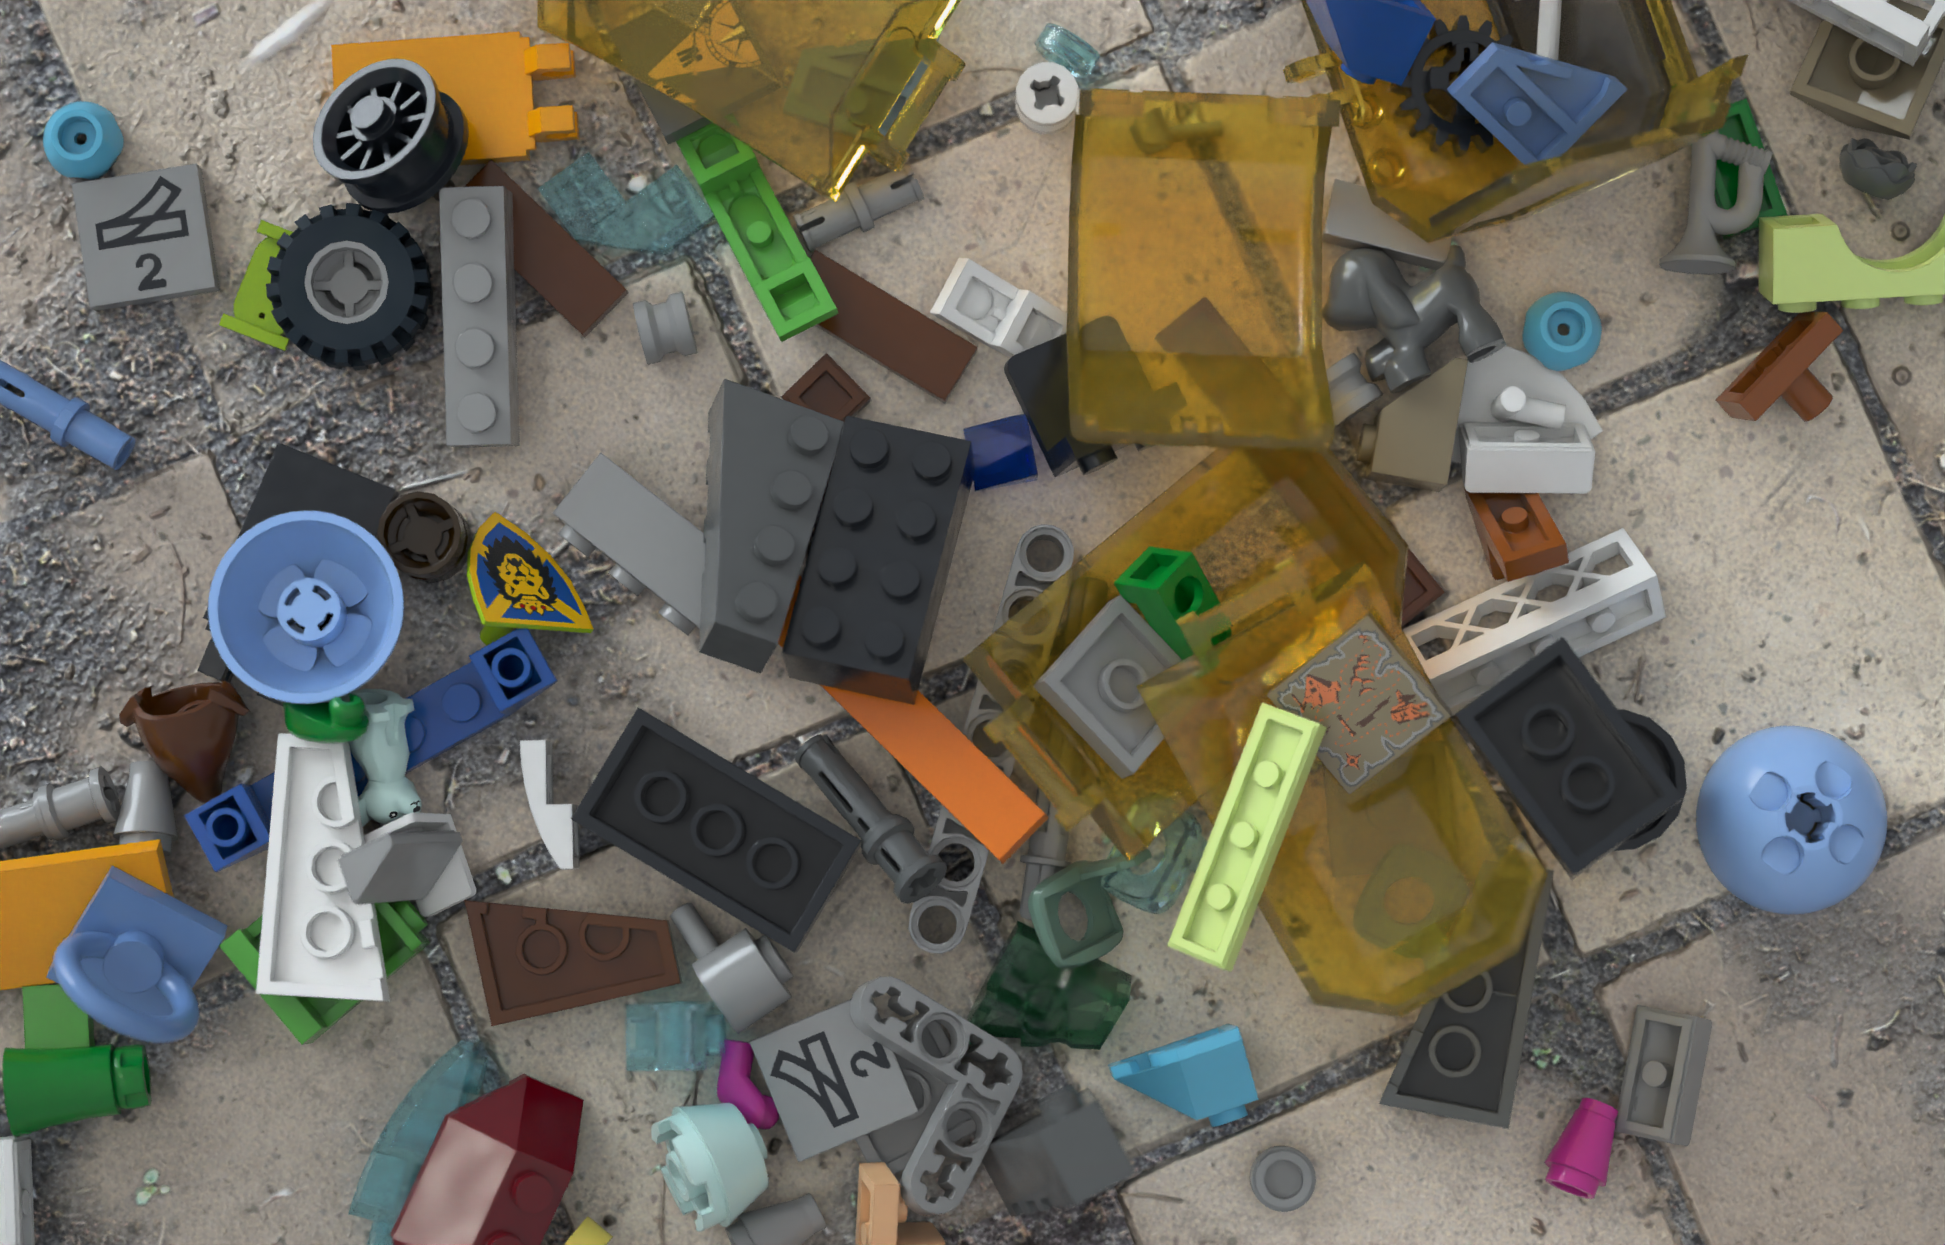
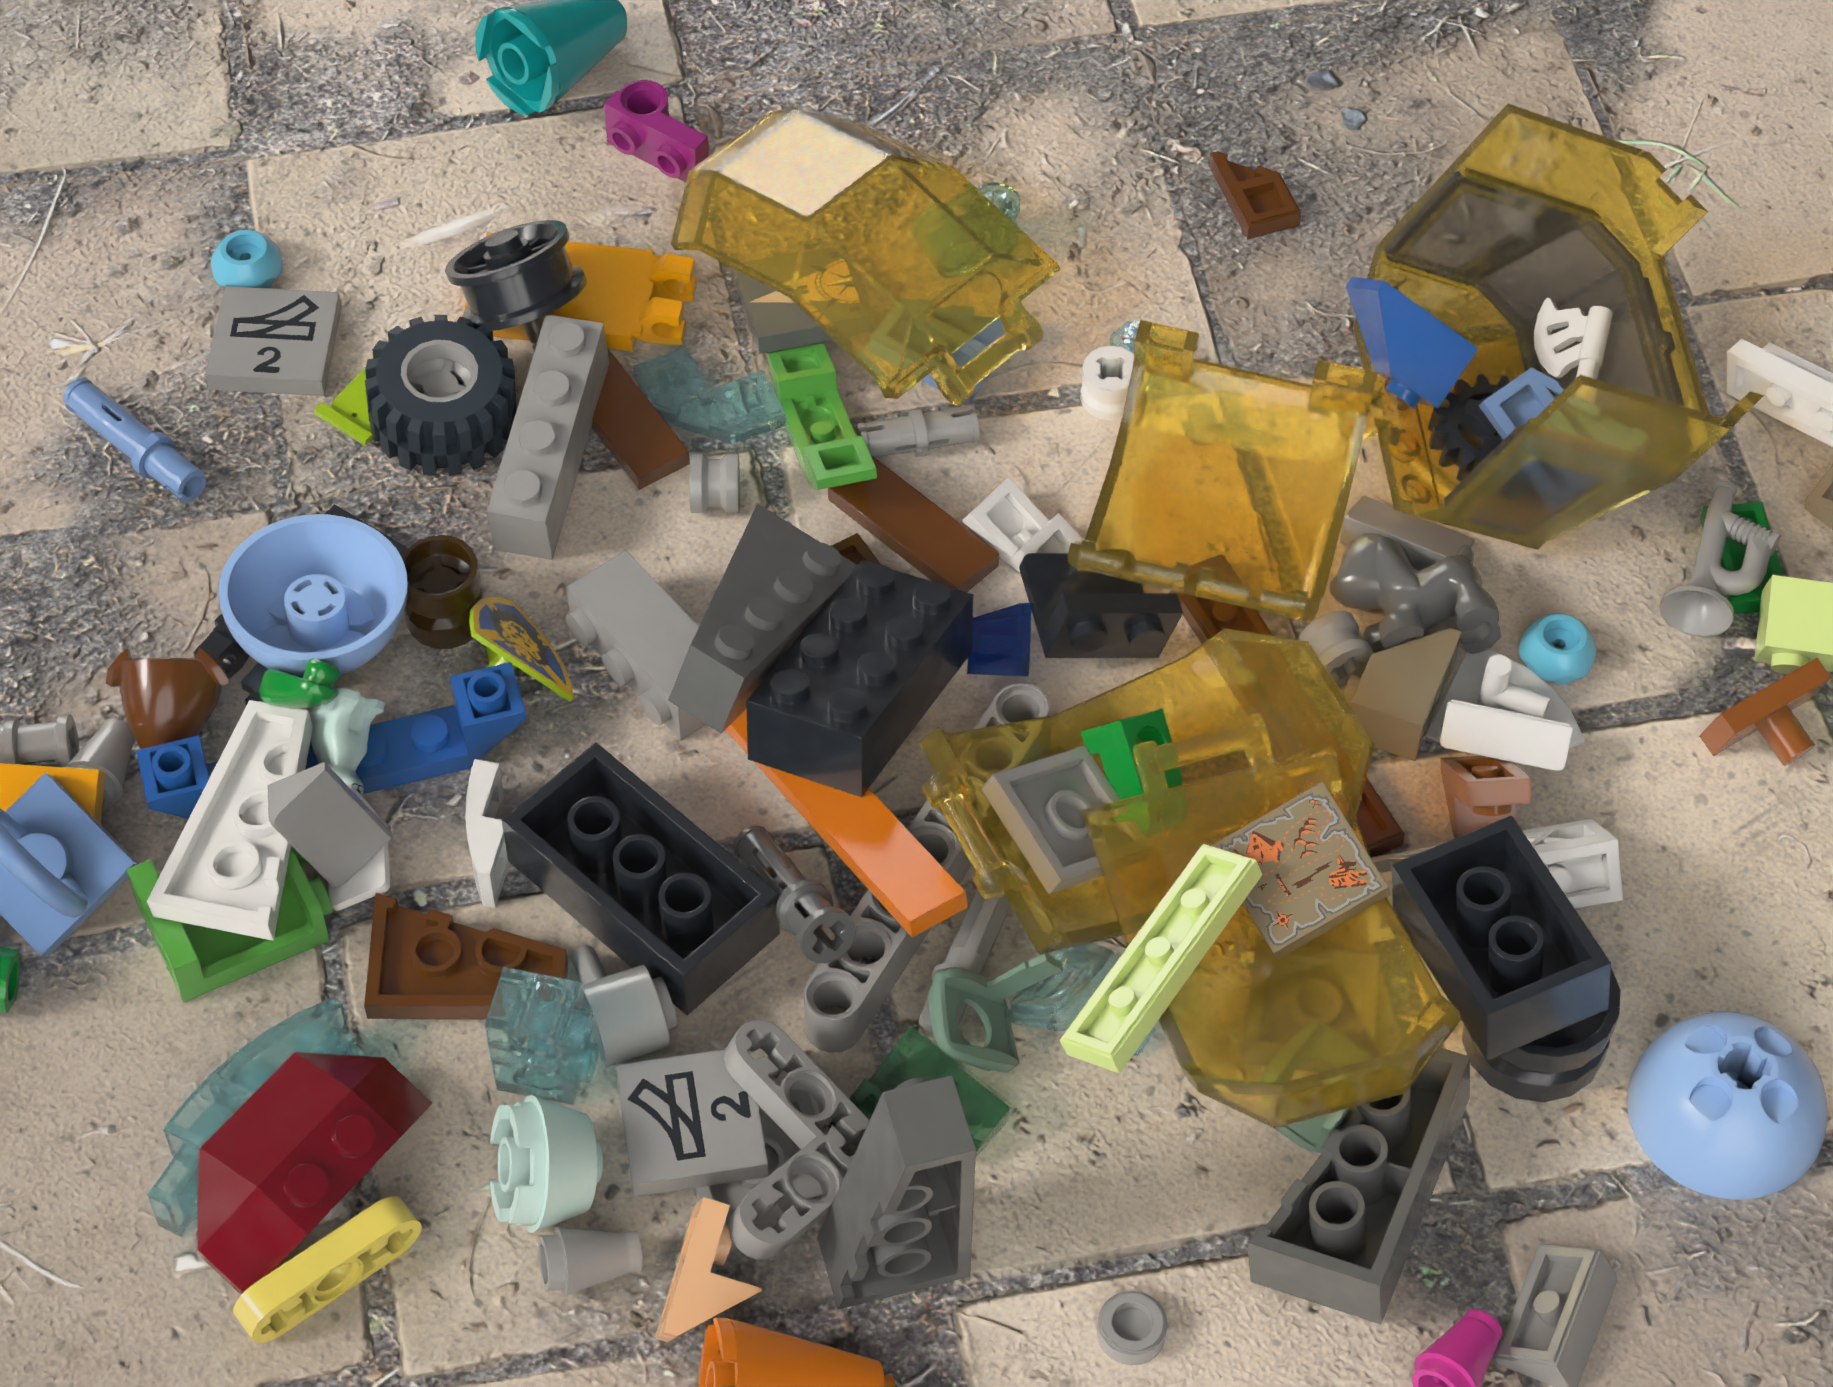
camera: 15 degrees right, 30 degrees down
dark pink arm [717,1039,779,1130] -> none
medium azure slope [1108,1023,1259,1127] -> none

